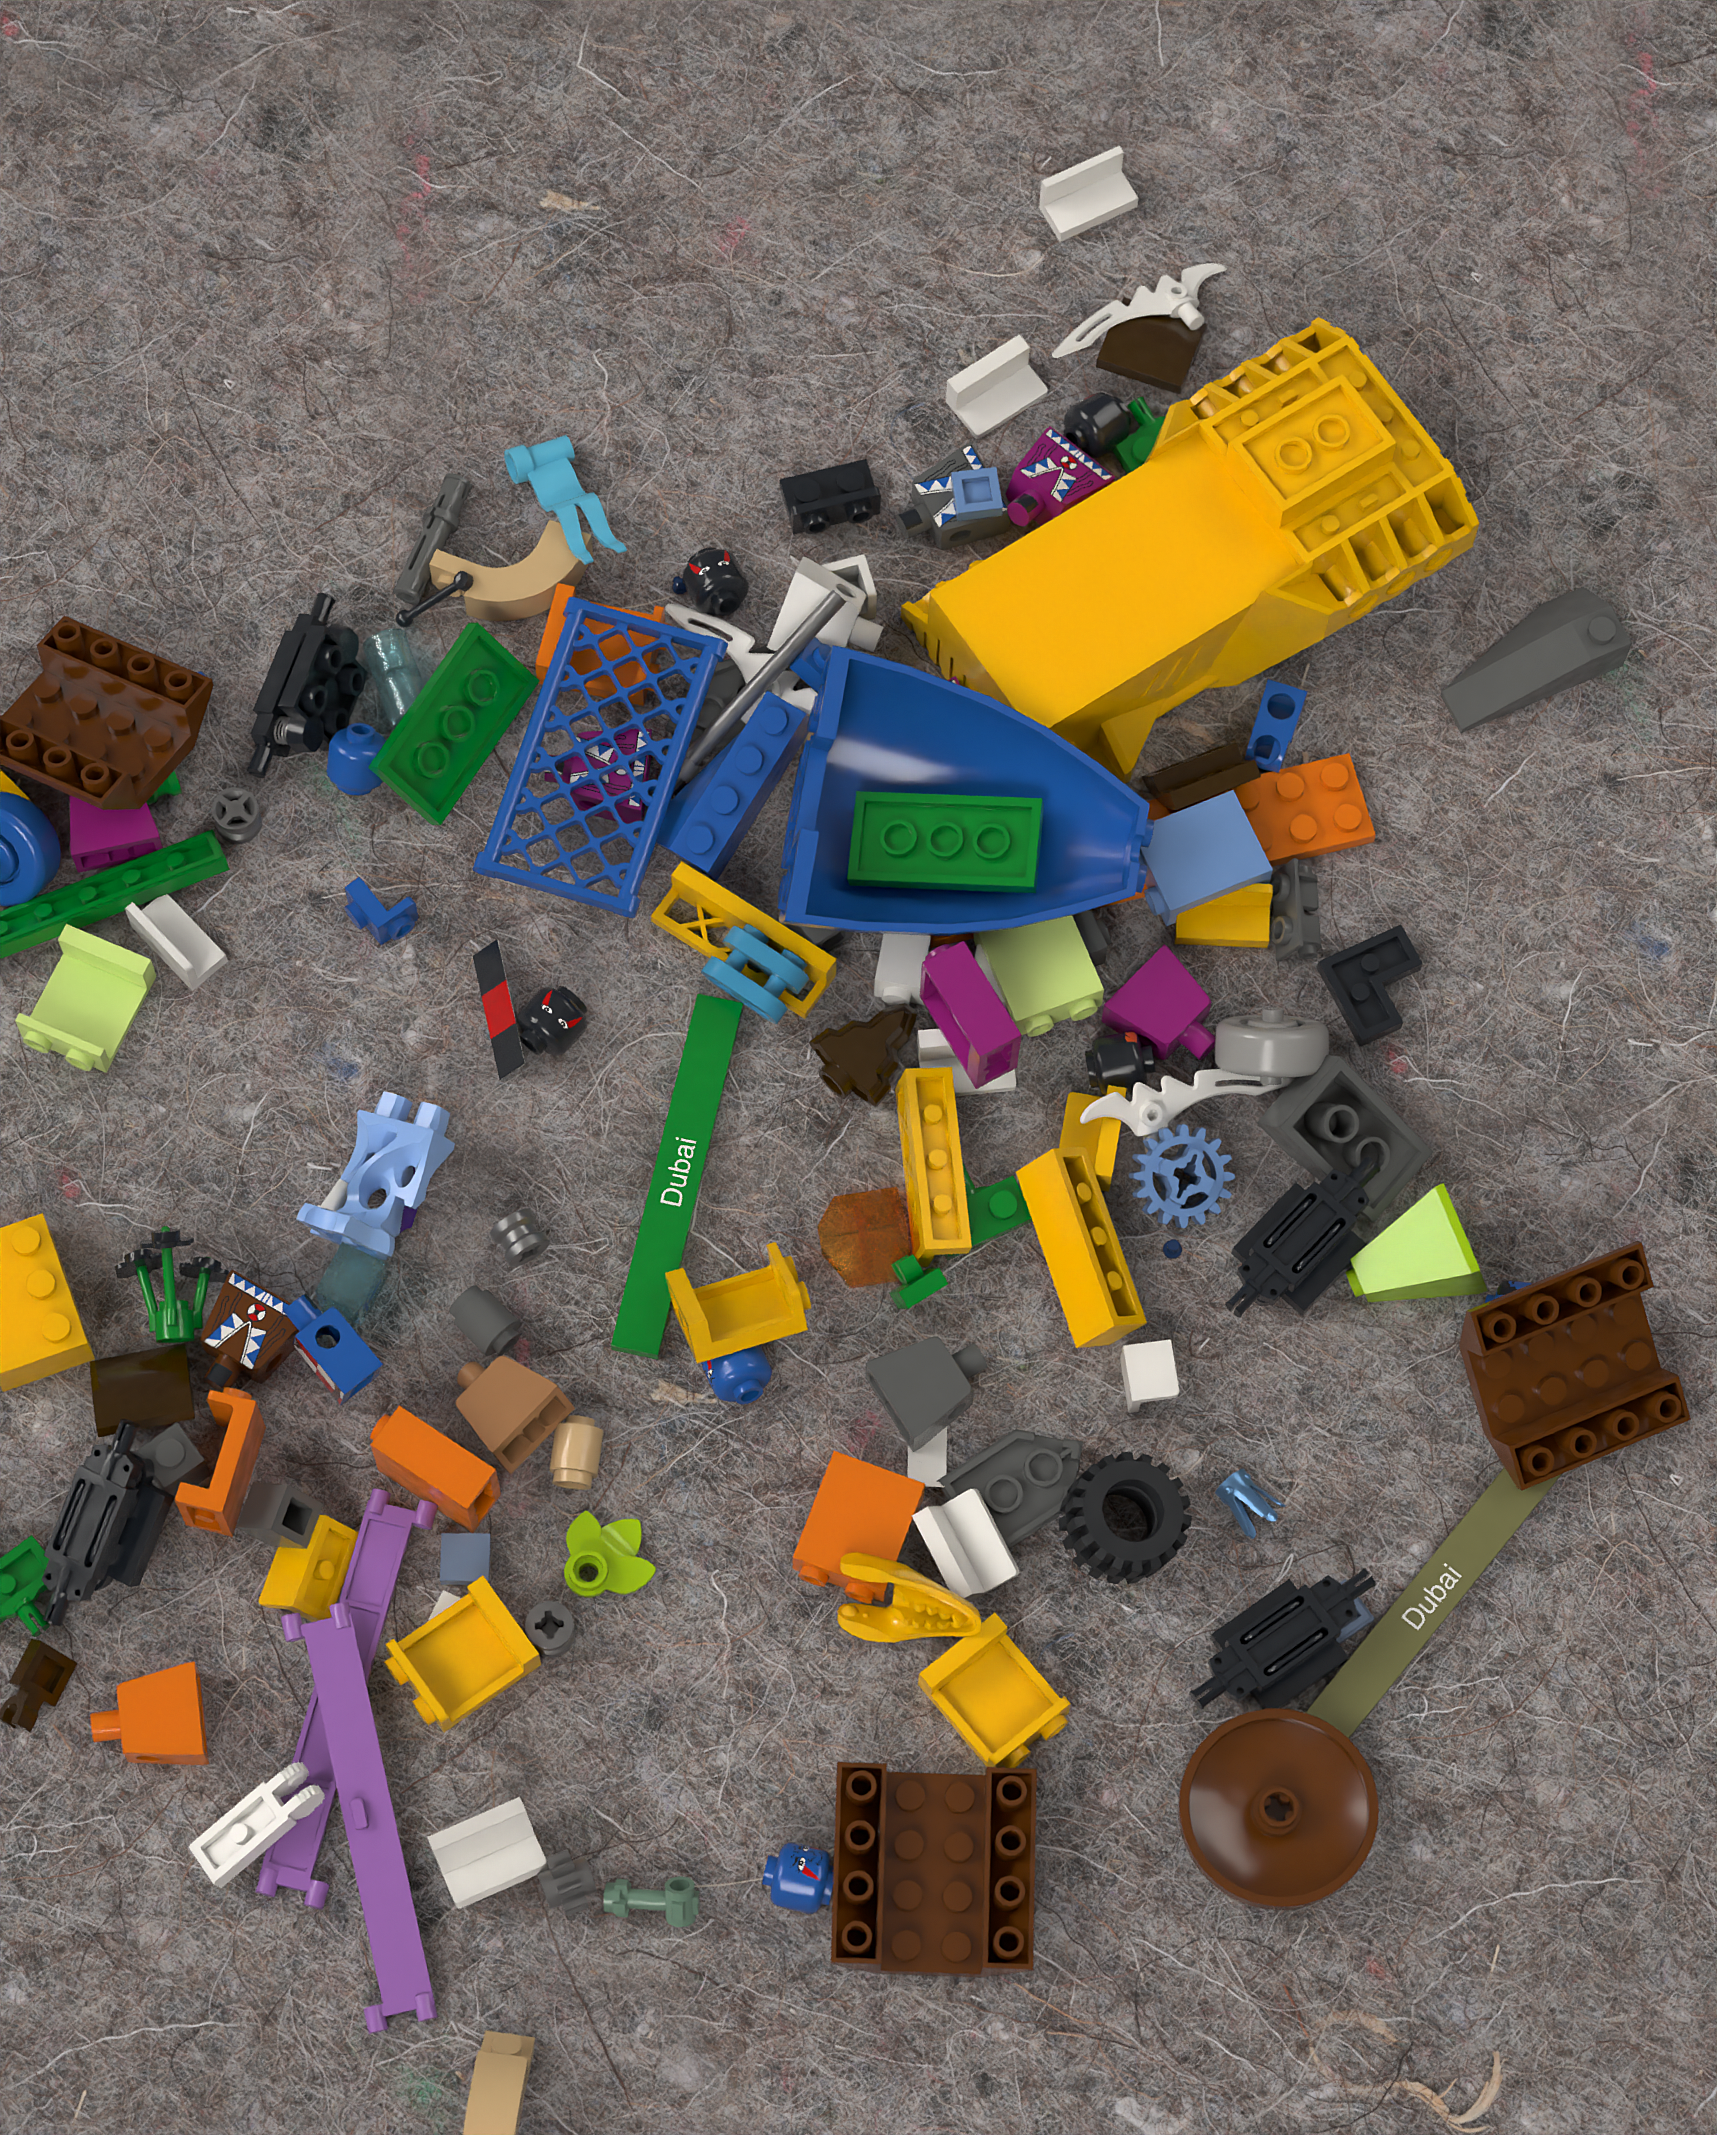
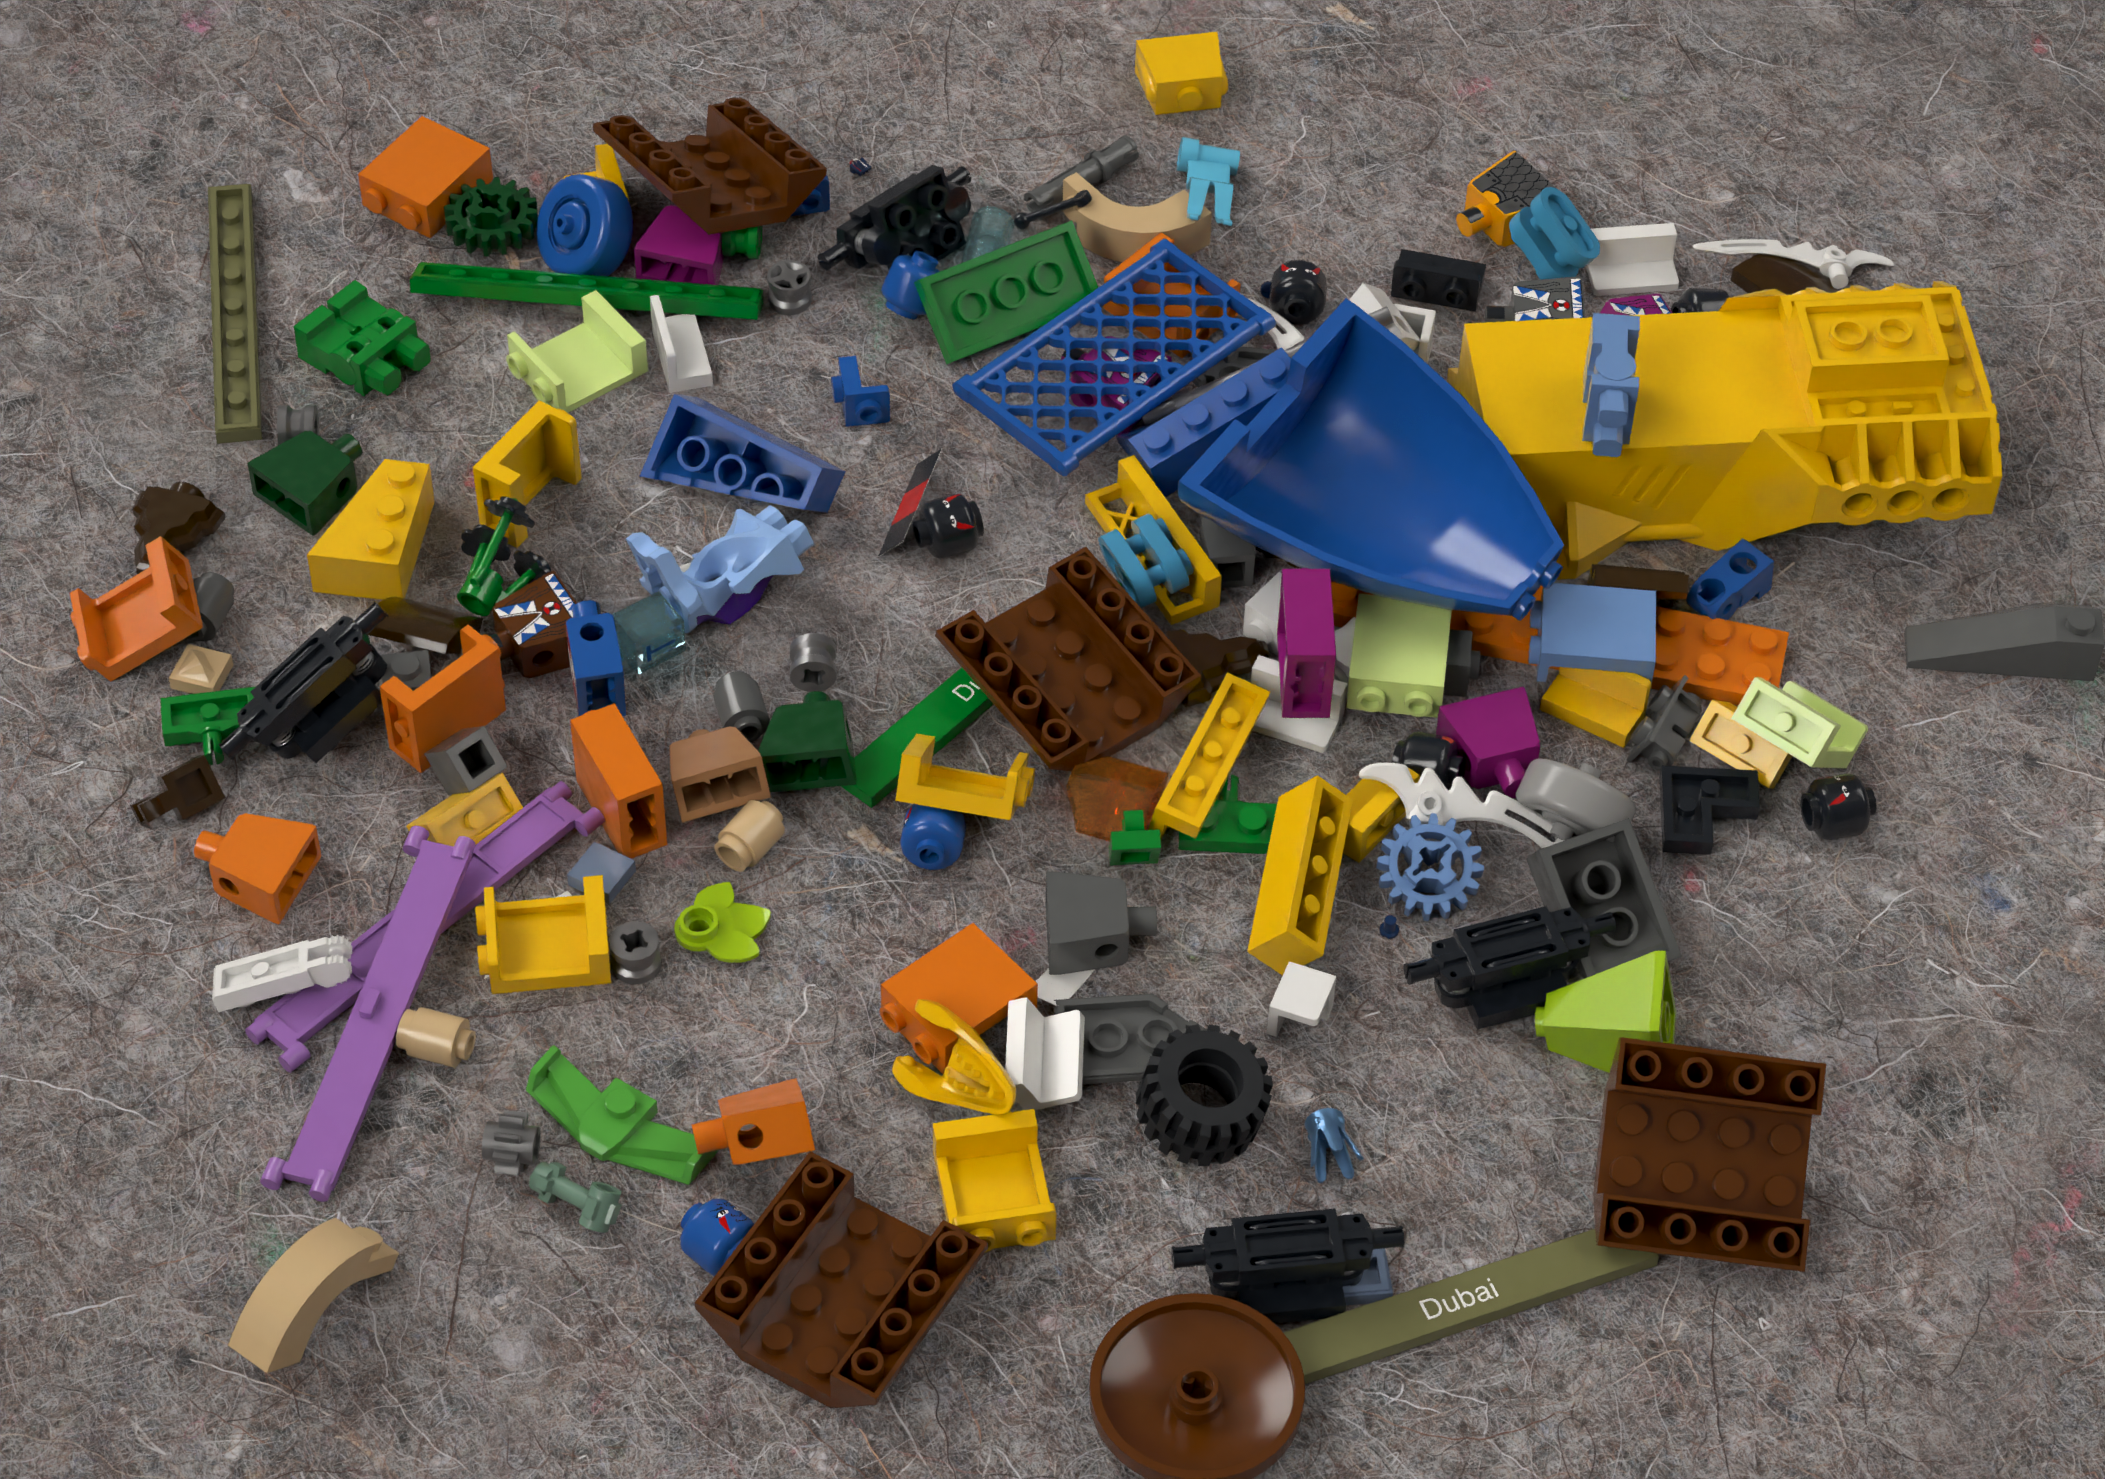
camera: 30 degrees right, 20 degrees down
white panel [427,1797,549,1908] -> none
green plate [847,791,1044,893] -> none
medium blue tile [951,467,1003,521] -> none
white panel [1039,145,1138,242] -> none
none -> tan brick [396,1007,476,1068]
none -> yellow panel [473,400,582,548]
none -> bright green plate [526,1045,719,1185]
none -> blue wedge [640,394,846,513]
none -> orange torso [691,1078,815,1165]
none -> dark green torso [758,691,857,792]
none -> dark blue piece [850,157,871,177]
none -> reddish brown slope [935,547,1201,773]
none -> yellow torso [1135,31,1228,115]
none -> torso [1456,151,1557,247]
none -> dark azure brick [1509,187,1600,280]
none -> medium blue hips [1582,313,1640,457]
none -> yellow panel [1689,700,1792,789]
none -> yellowish green panel [1731,677,1868,768]
none -> black head [1800,774,1877,840]

